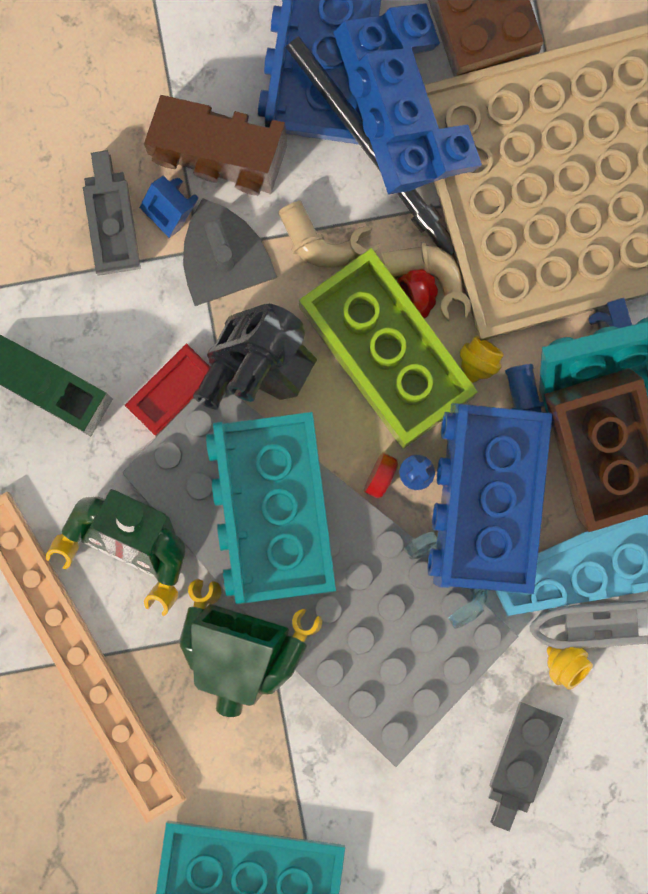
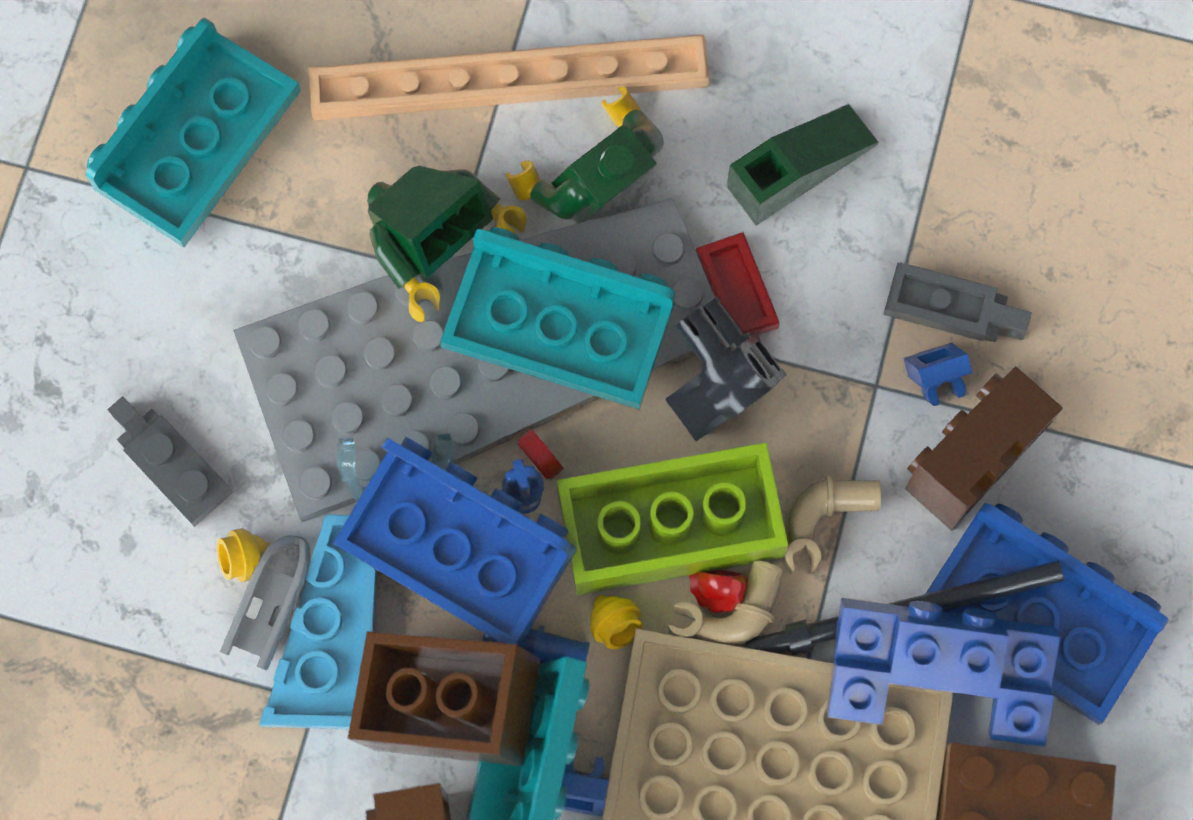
camera: 115 degrees right, 10 degrees down
dark grey shield [183,198,277,306] -> none

